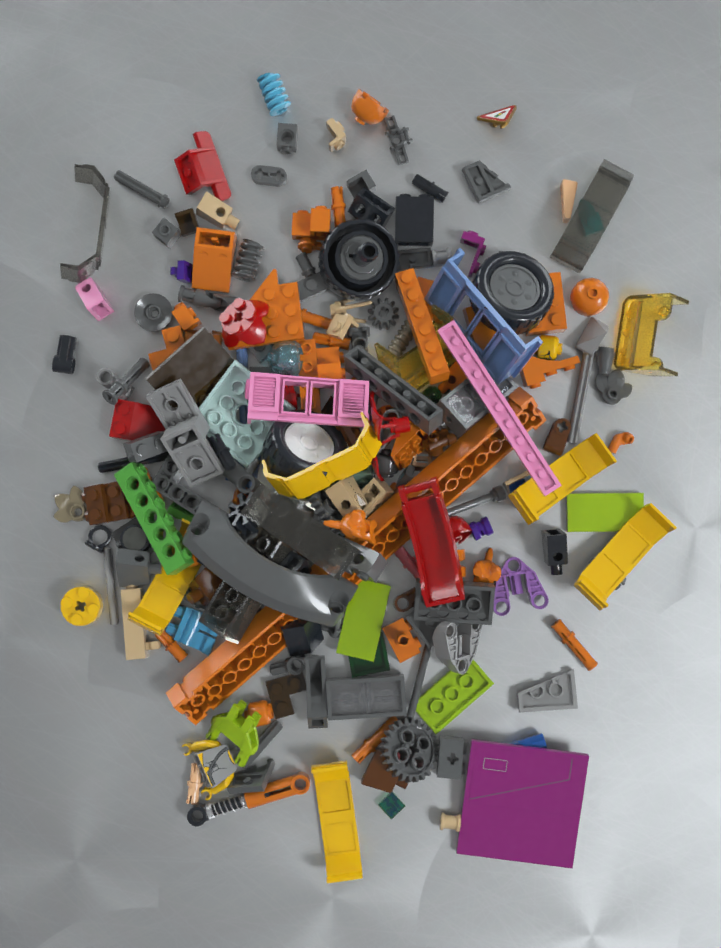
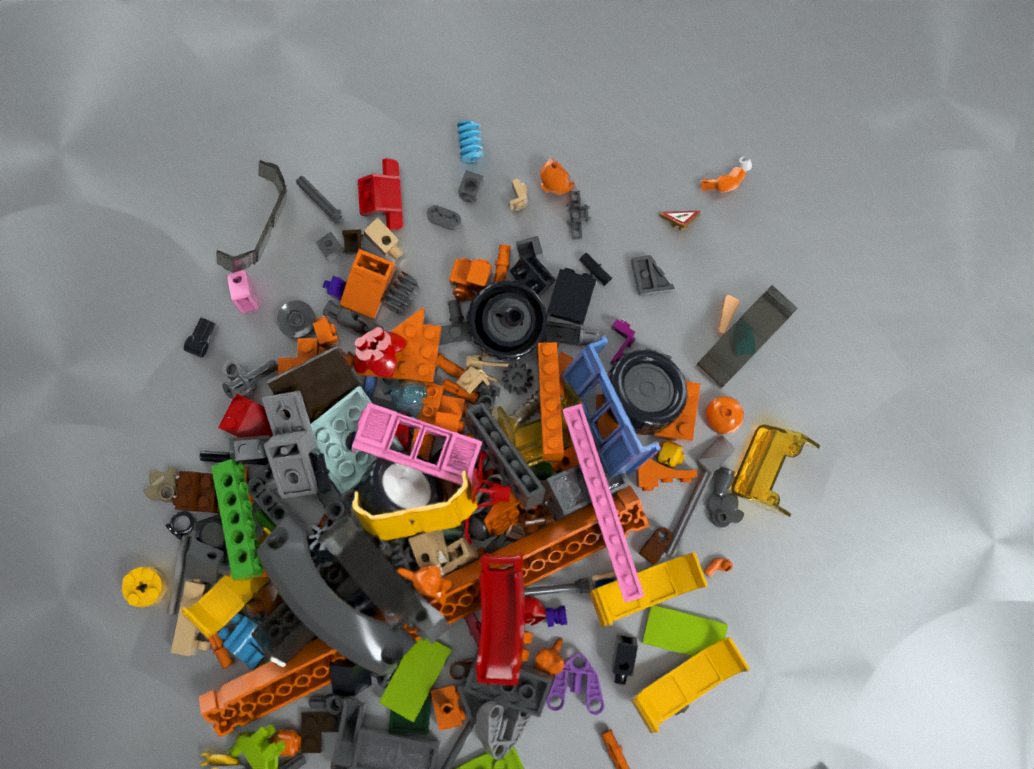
camera: 20 degrees right, 5 degrees down
none -> orange arm [701,157,752,193]

